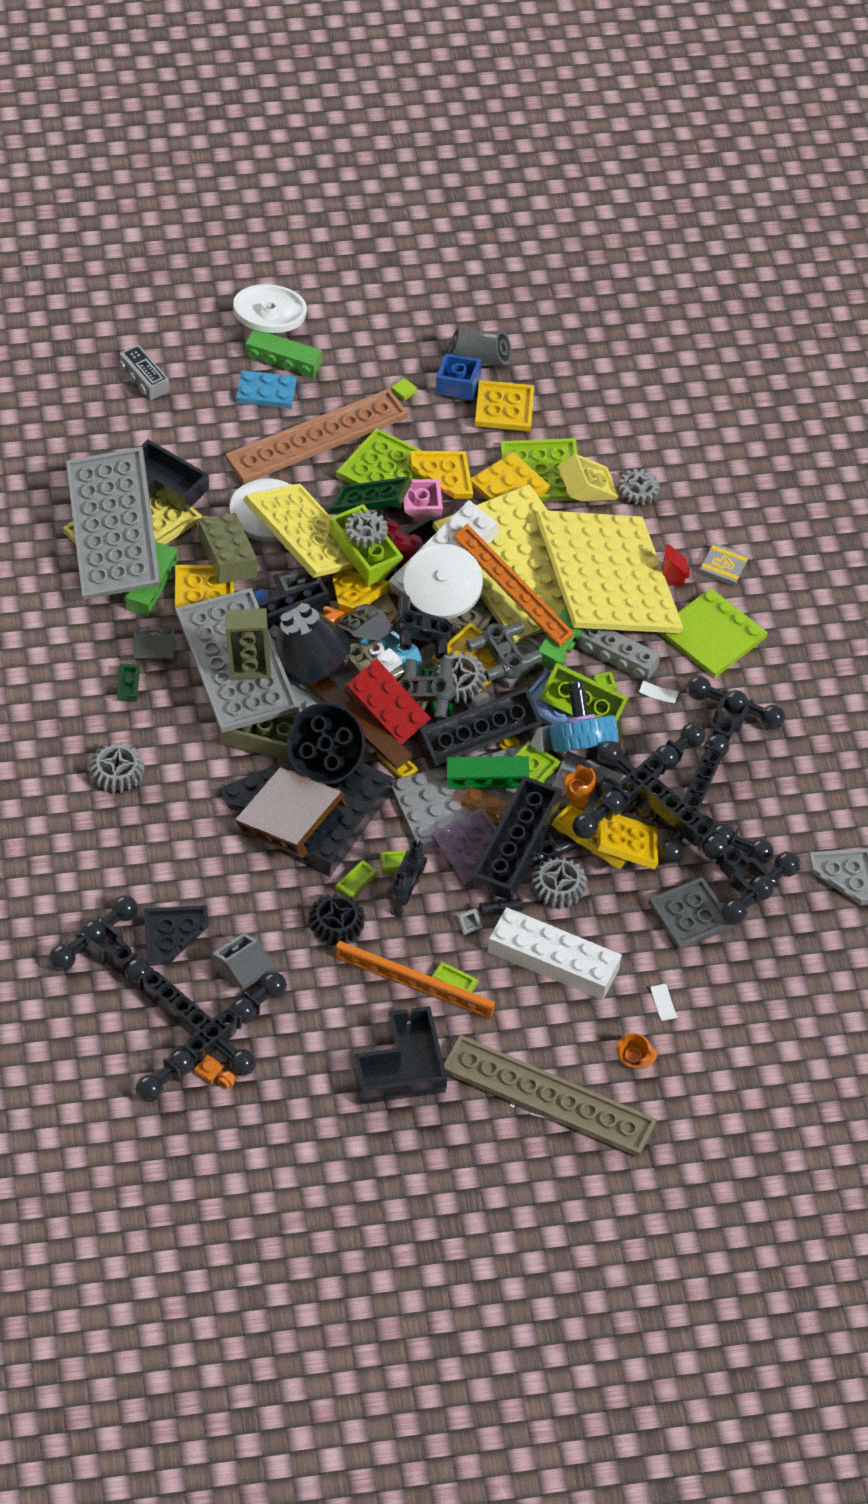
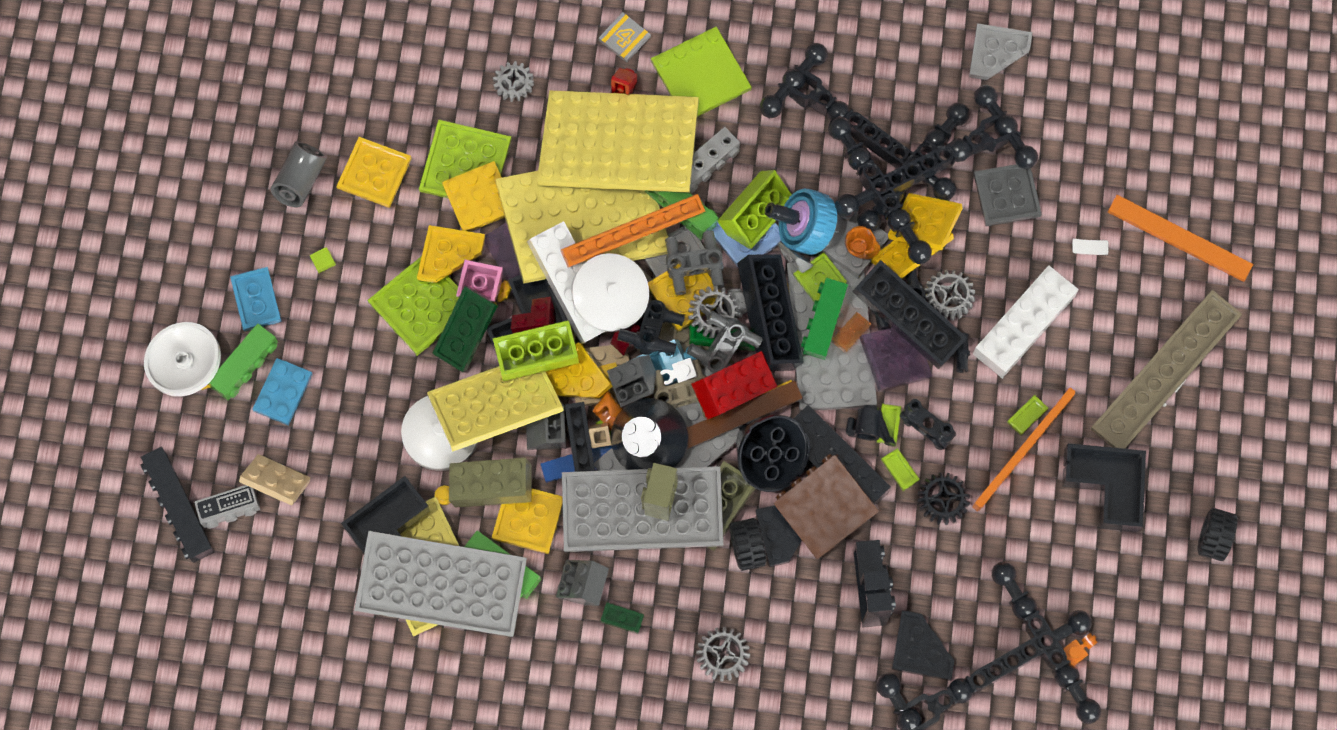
camera: 70 degrees left, 20 degrees up
dark grey slope [212,932,275,990] -> none
nougat plate [225,389,408,484] -> none
light grey gear [345,510,388,548] -> none
blue brick [436,354,481,400] -> none
light grey slope [454,908,483,935] -> none
light yellow slope [558,454,620,501] -> none
lime tile [592,672,617,691] -> none
orange hair [616,1033,657,1069] -> none
white sticker [639,681,679,703] -> none
none -> black brick [140,446,215,563]
none -> dark azure plate [230,267,282,332]
none -> tan plate [239,454,311,506]
none -> black tyre [730,518,766,571]
none -> black piece [846,405,896,446]
none -> black piece [853,540,896,628]
none -> orange tile [1108,195,1253,282]
none -> black tyre [1197,507,1238,561]

